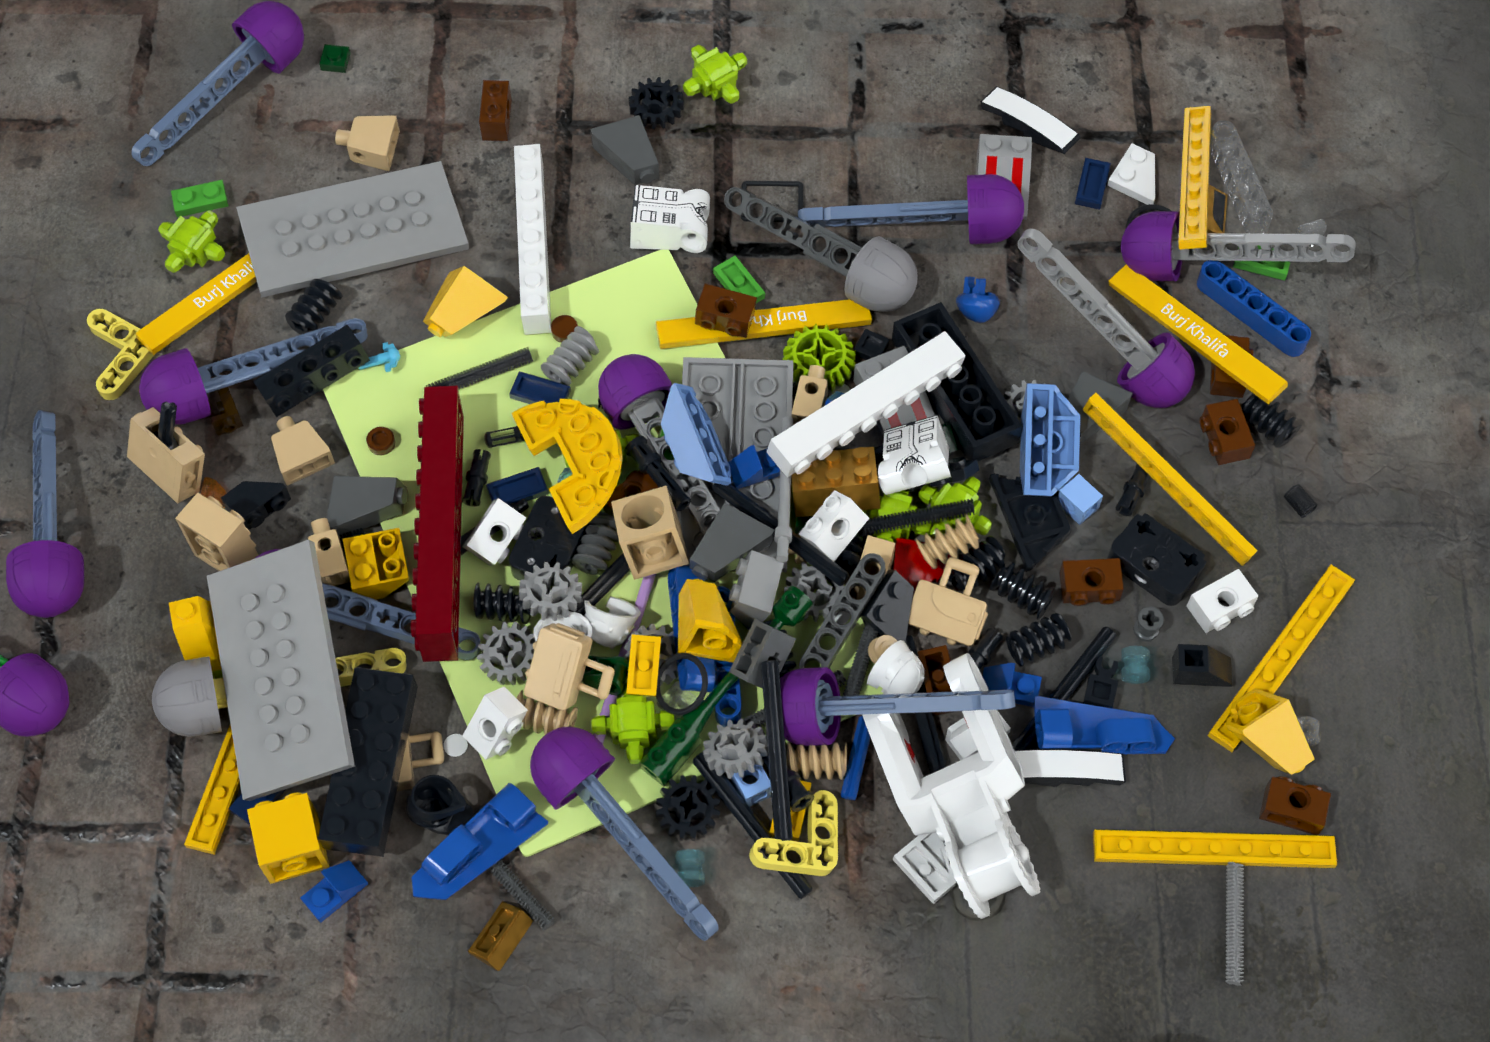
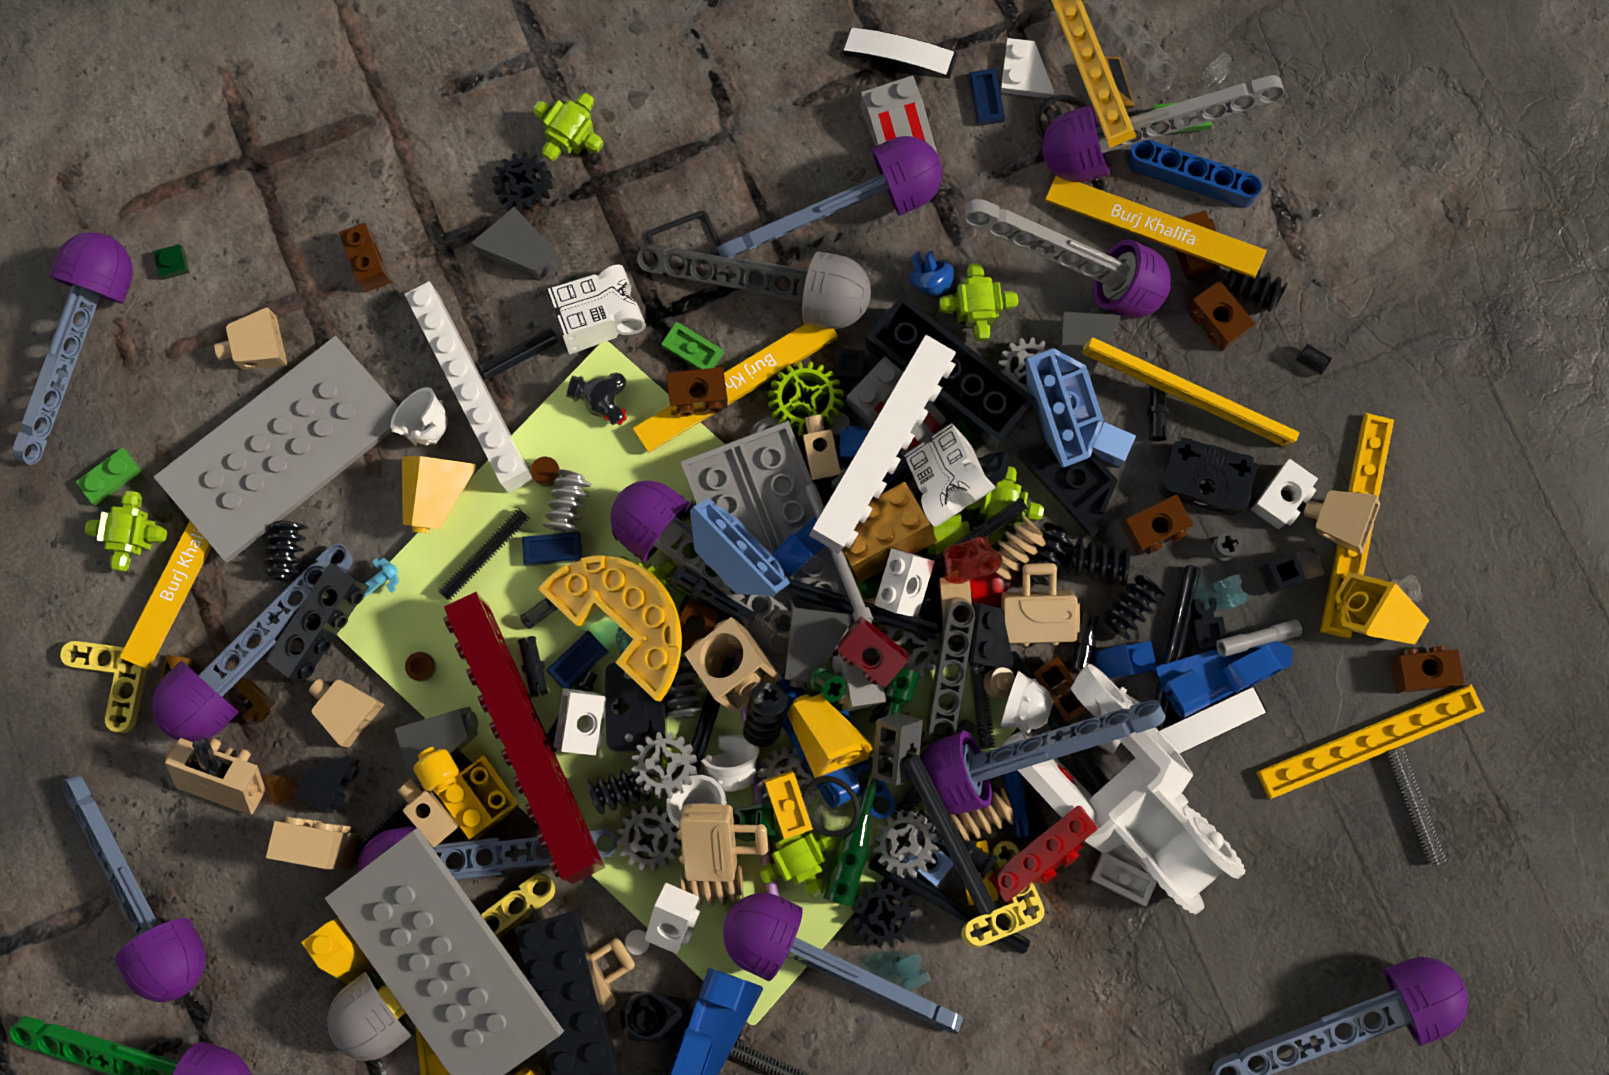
camera: 20 degrees left, 15 degrees up
none -> white helmet [390,387,448,446]
none -> yellow head [413,747,459,794]
none -> black axle [480,328,559,379]
none -> black animal [566,372,627,425]
none -> black piece [743,681,788,747]
none -> dark green bush [808,666,847,702]
none -> dark red brick [837,616,908,688]
none -> lime piece [938,263,1018,342]
none -> clear red piece [943,537,1003,584]
none -> red bracket [989,806,1098,902]
none -> light grey piece [1217,619,1302,657]
none -> tan torso [1304,490,1380,555]

